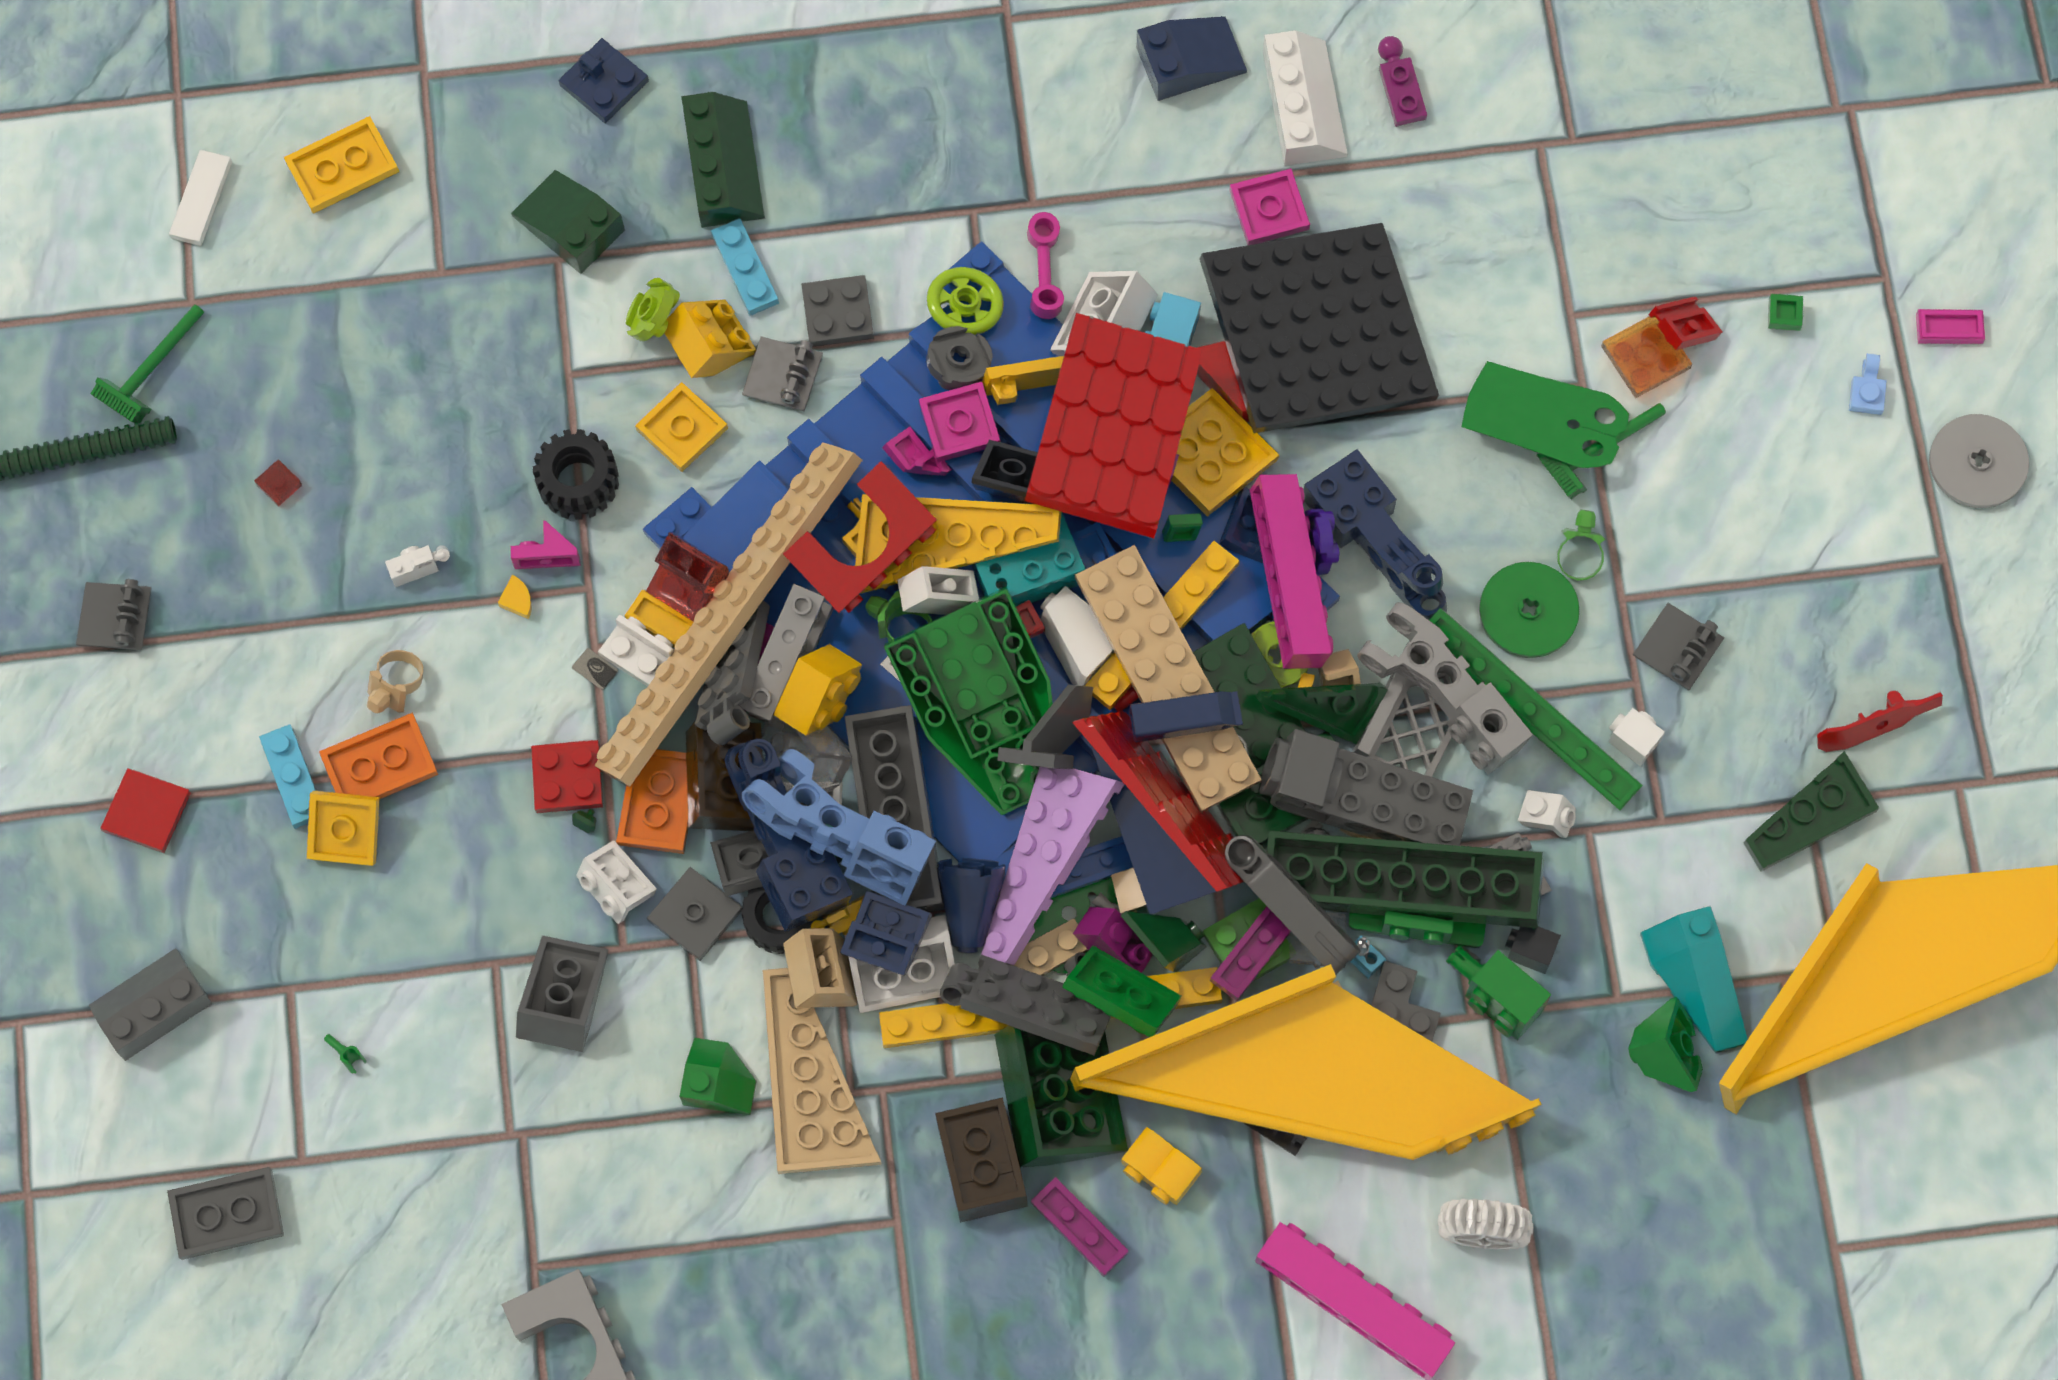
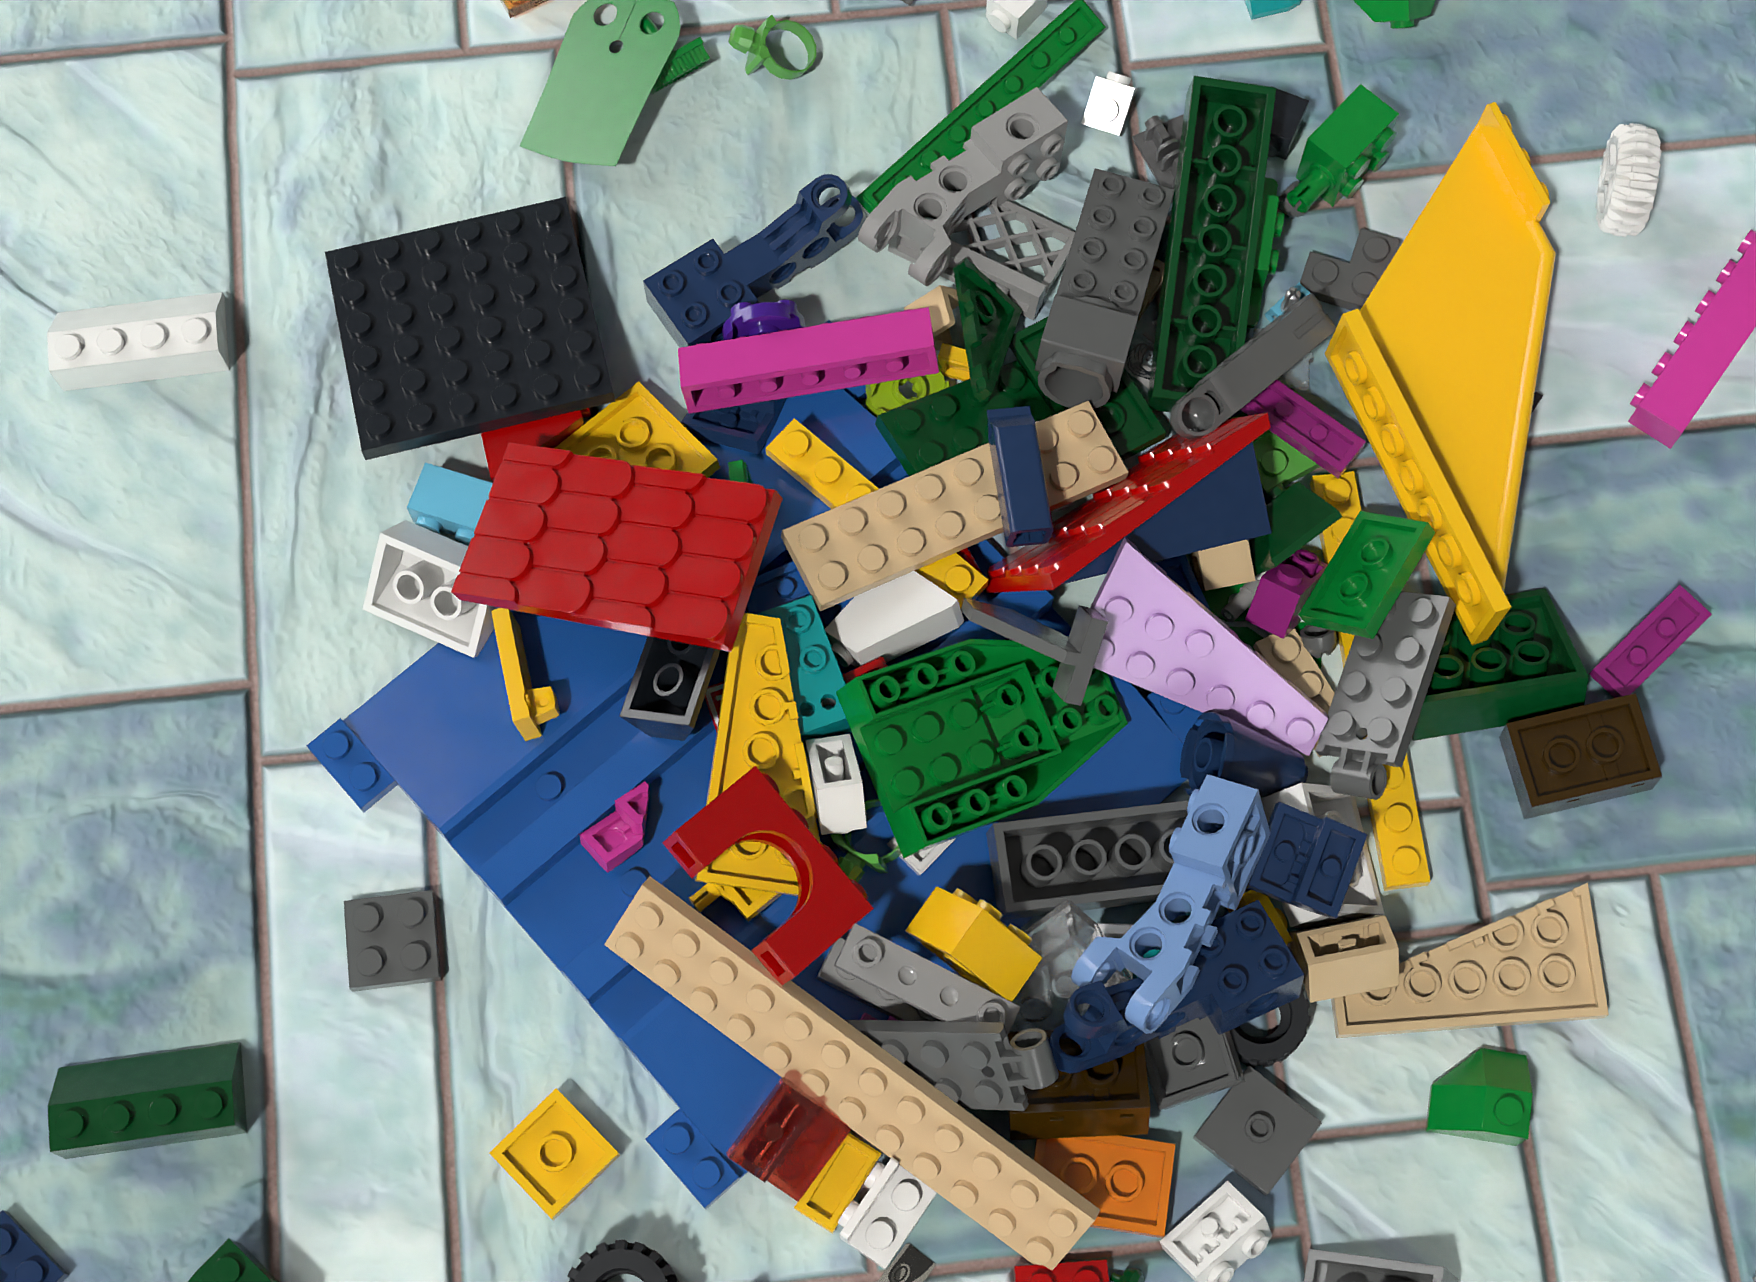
camera: 90 degrees left, 0 degrees up
lime plate [626,278,680,341] -> none
yellow slope [664,299,756,378] -> none
medium azure plate [711,218,779,316] -> none
flat silver hinge [742,336,823,411] -> none
dark pink plate [919,382,1000,463] -> none
dark grey plate [926,326,993,390] -> none
lime plate [927,267,1004,335] -> none
dark pink piece [1027,212,1064,319] -> none
yellow brick [1121,1127,1202,1205] -> none
dark blue slope [1136,16,1247,101] -> none
dark pink plate [1229,168,1310,245] -> none
magenta plate [1378,36,1427,127] -> none
green piece [1479,562,1579,658] -> none

